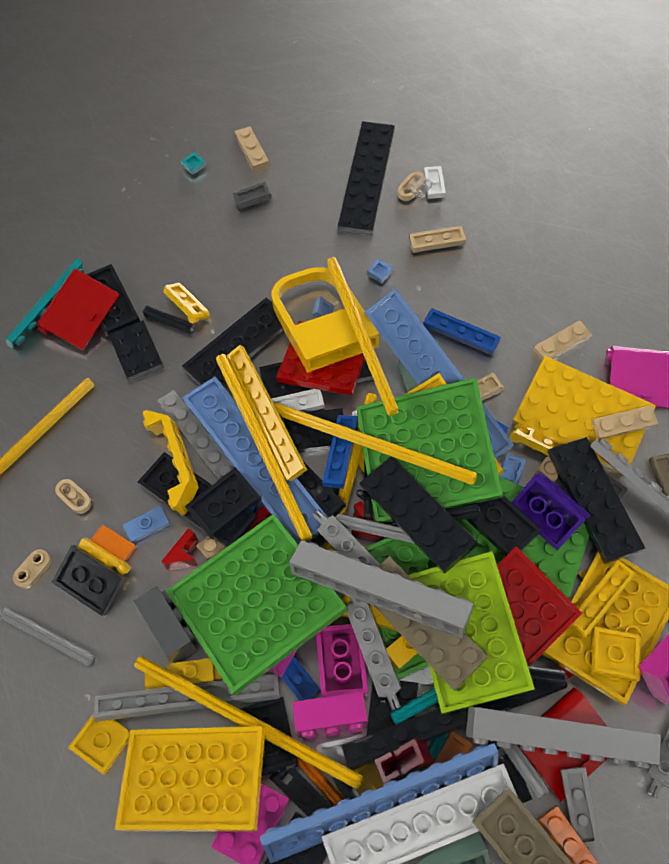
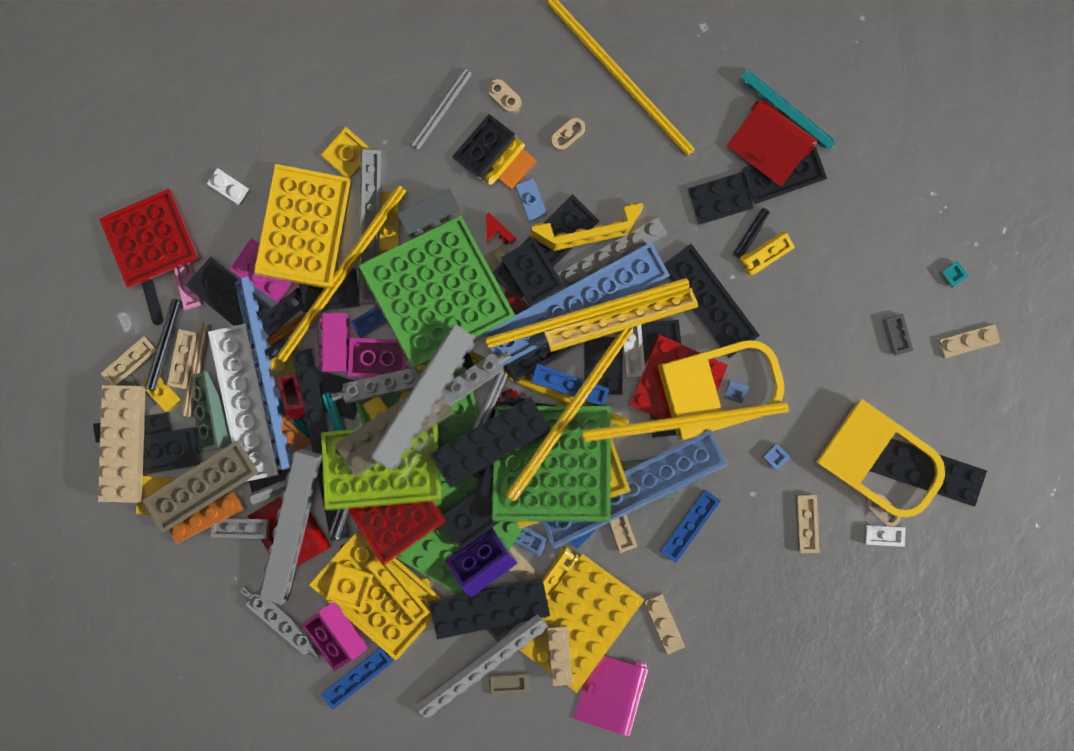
camera: 95 degrees right, 25 degrees up
none -> yellow window [816,399,945,517]

